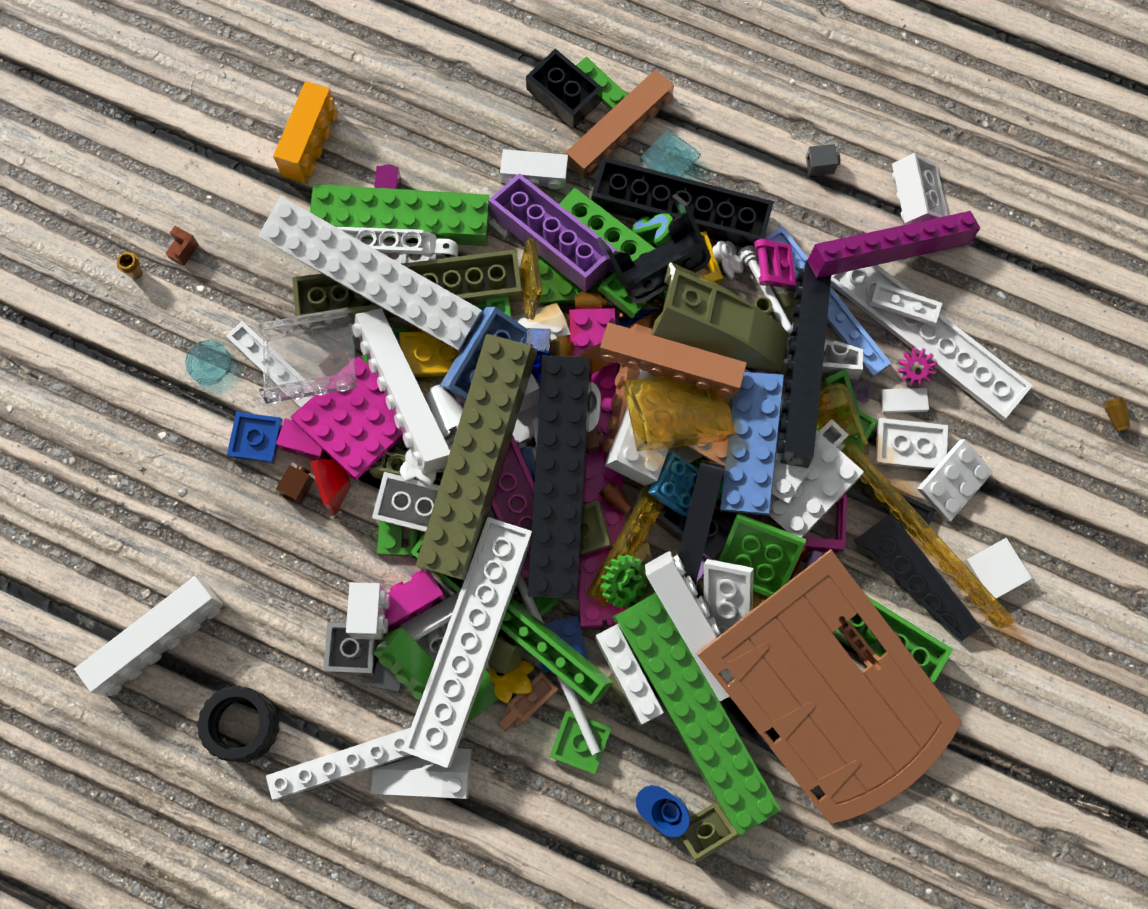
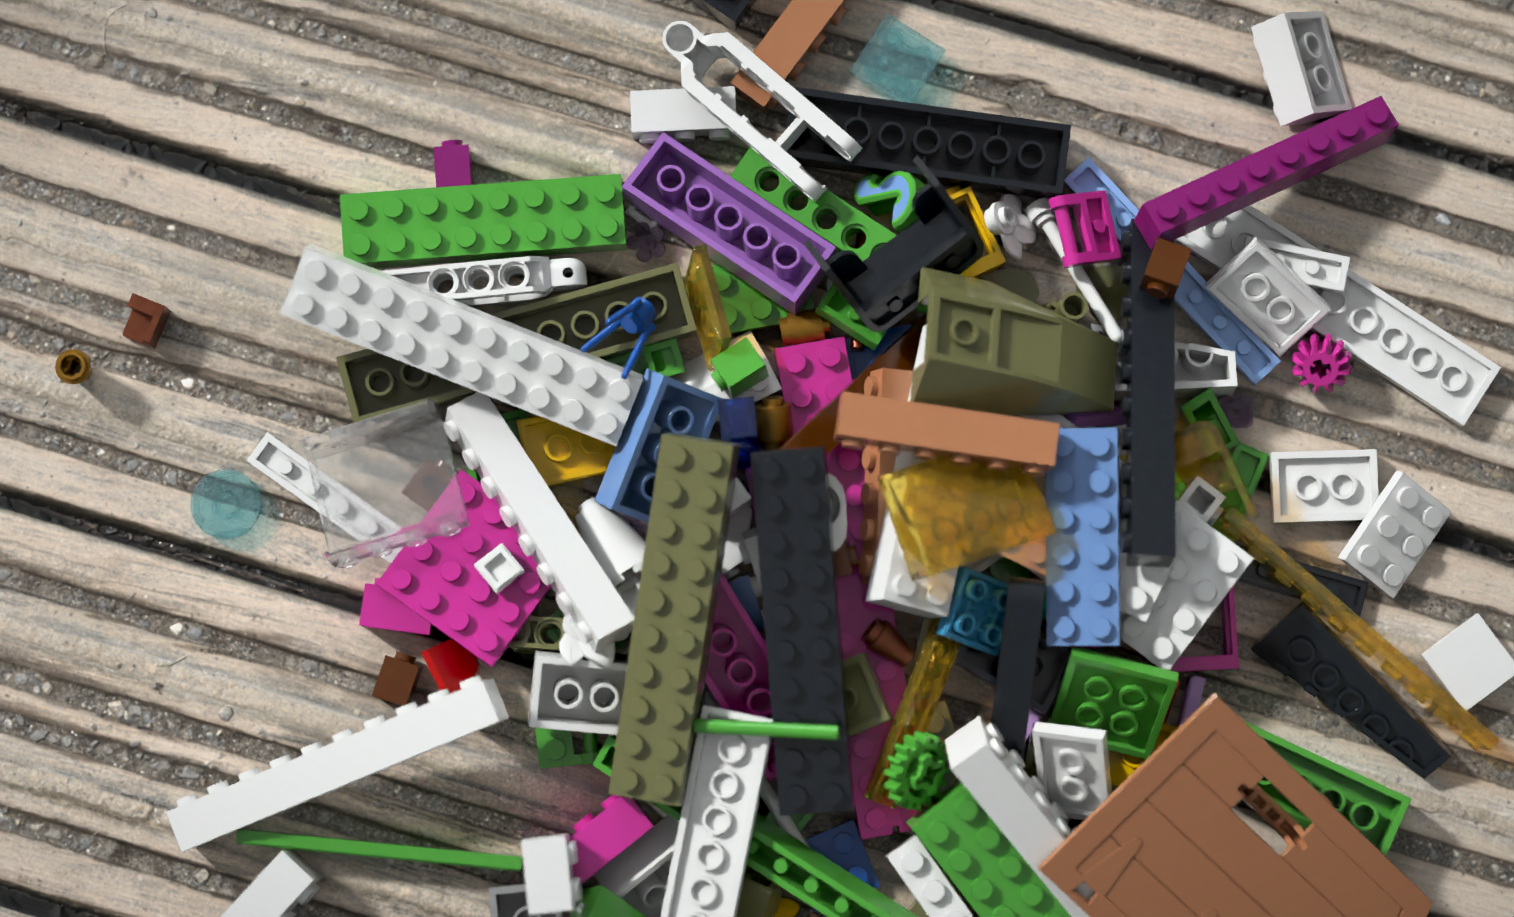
camera: 10 degrees left, 10 degrees up
blue plate [227,411,283,464] -> none
light orange brick [273,81,338,184] -> none
dark grey brick [806,144,841,176] -> none
white tile [880,388,929,413] -> none
none -> white brick [166,675,509,852]
none -> bright green tile [236,829,524,871]
none -> white tile [474,543,525,594]
none -> blue plant [581,297,656,380]
none -> clear purple plant [627,222,666,262]
none -> white piece [662,21,862,202]
none -> bright green bar [694,718,840,740]
none -> bright green brick [710,337,769,399]
none -> reddish brown brick [1139,237,1192,300]
none -> white tile [1205,237,1331,357]

